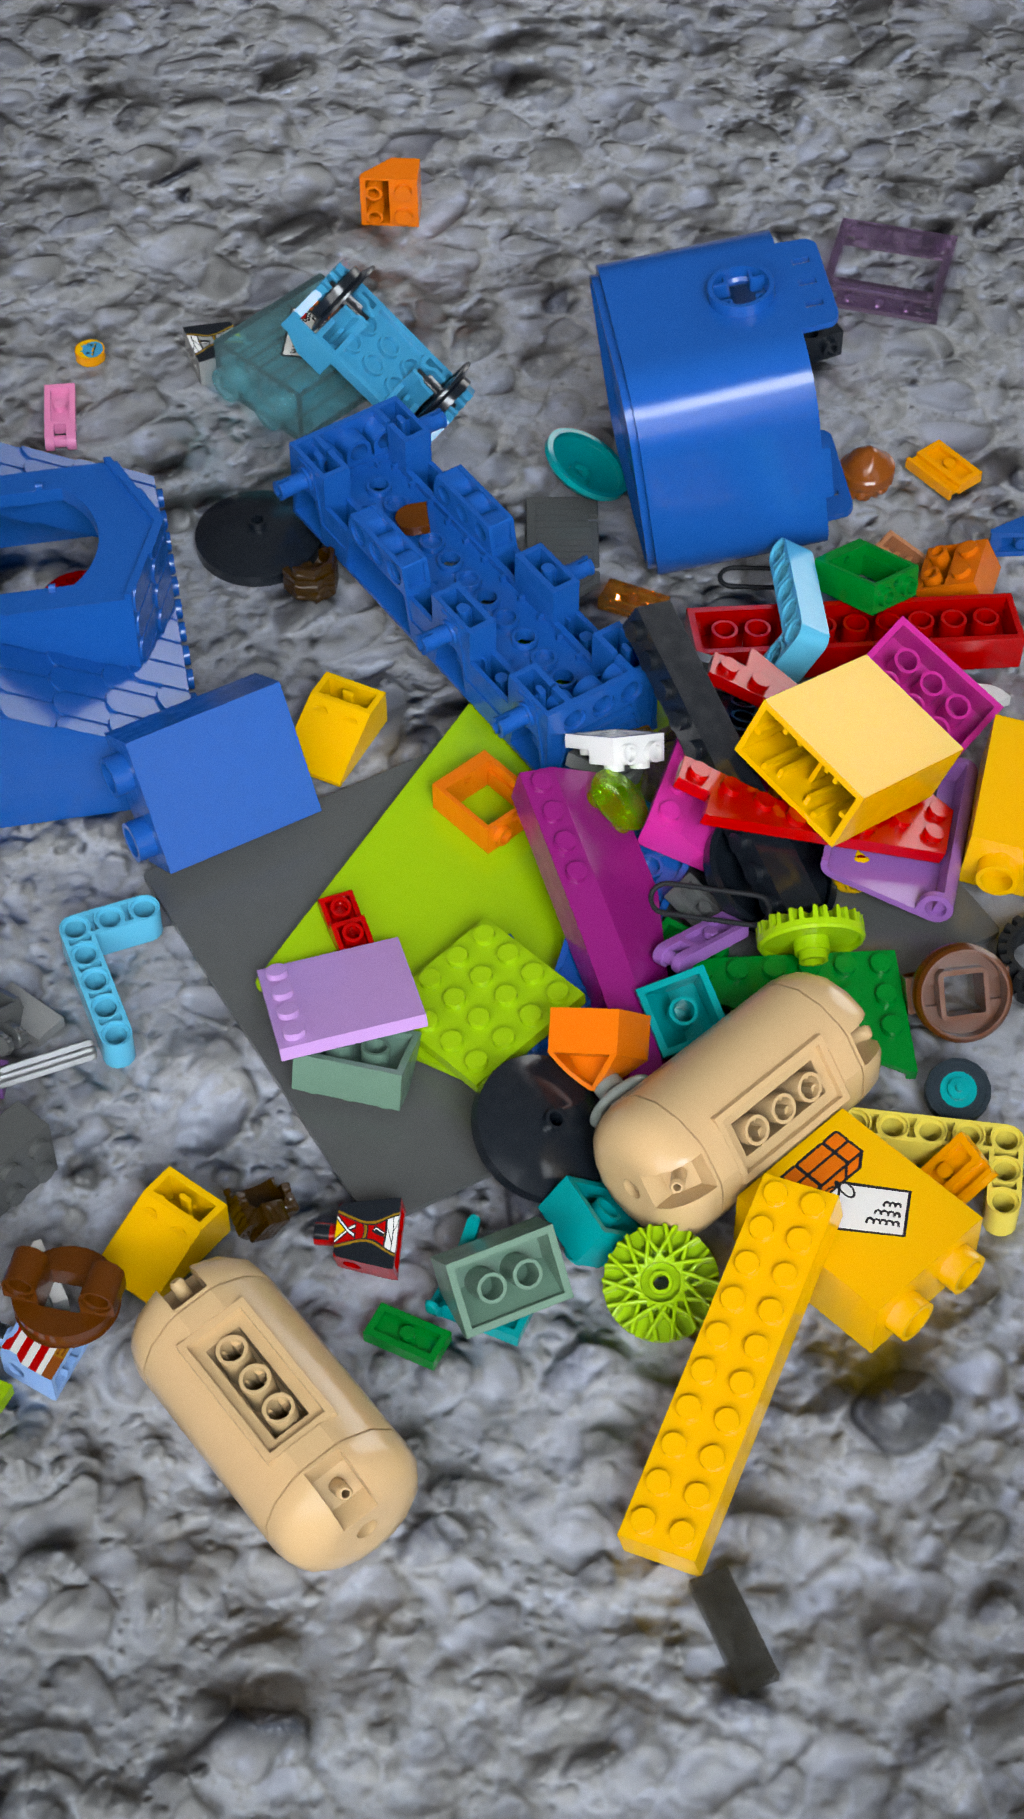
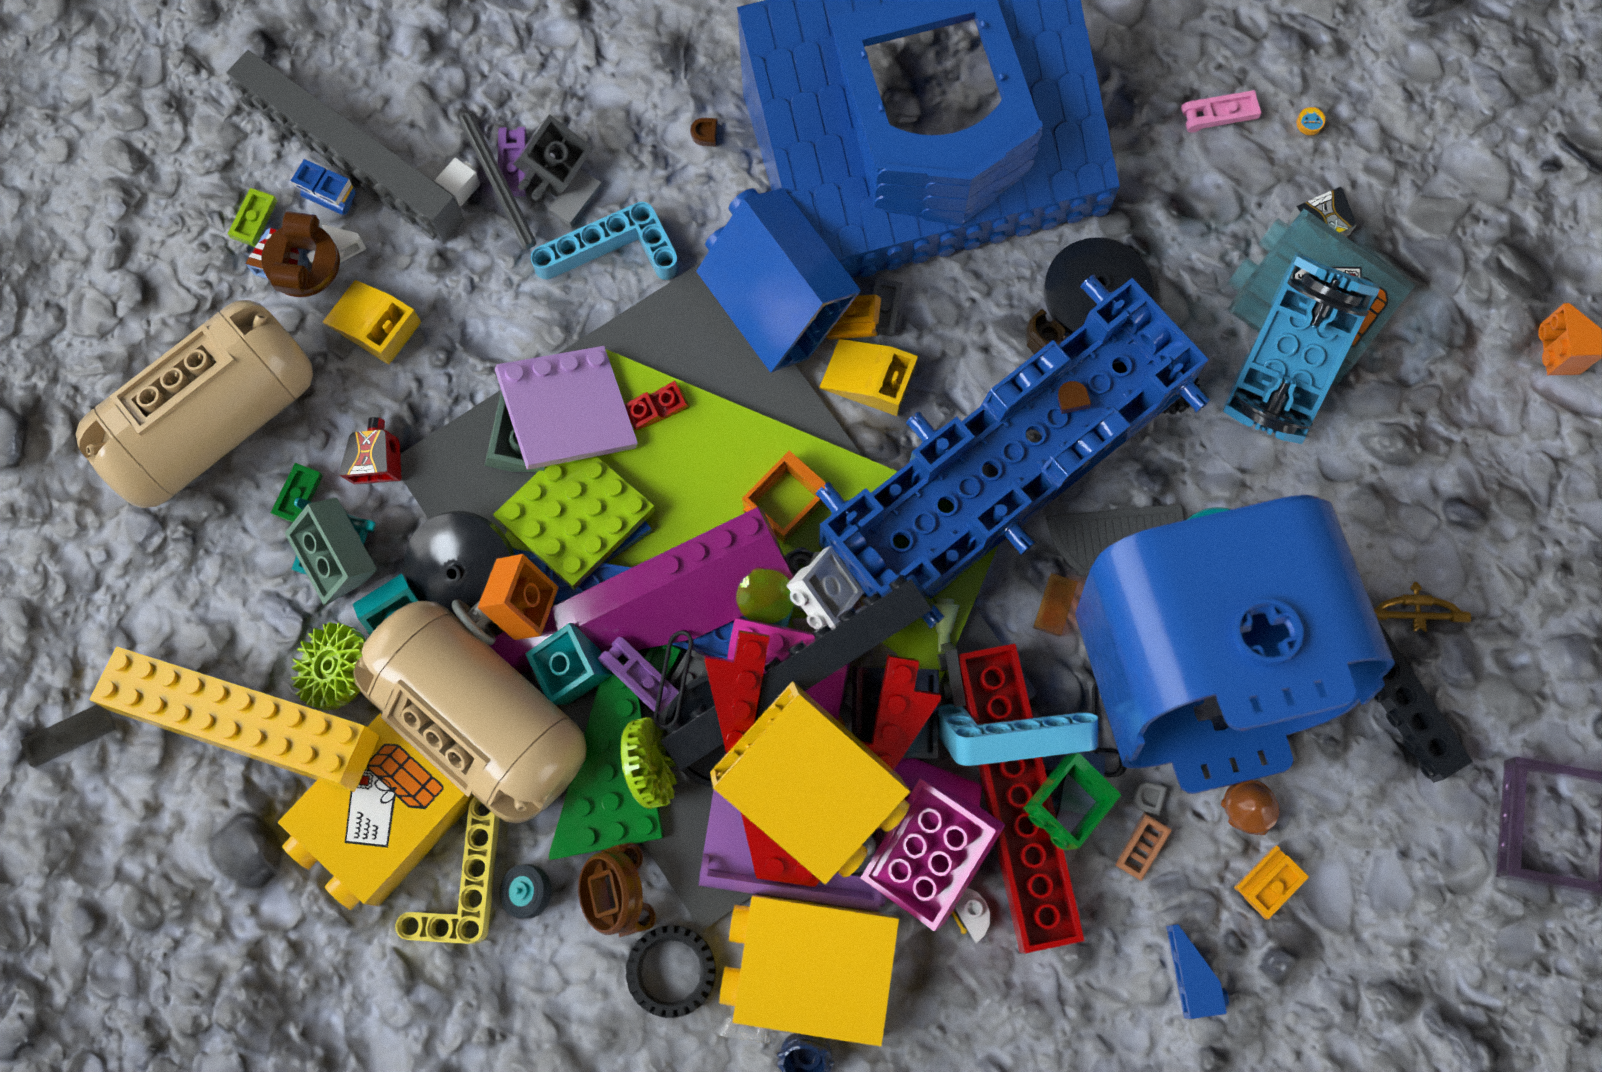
camera: 85 degrees right, 25 degrees up
dark brown hair [223,1177,300,1243] -> none
orange slope [916,538,1001,597] -> none
light orange plate [920,1131,998,1204] -> none

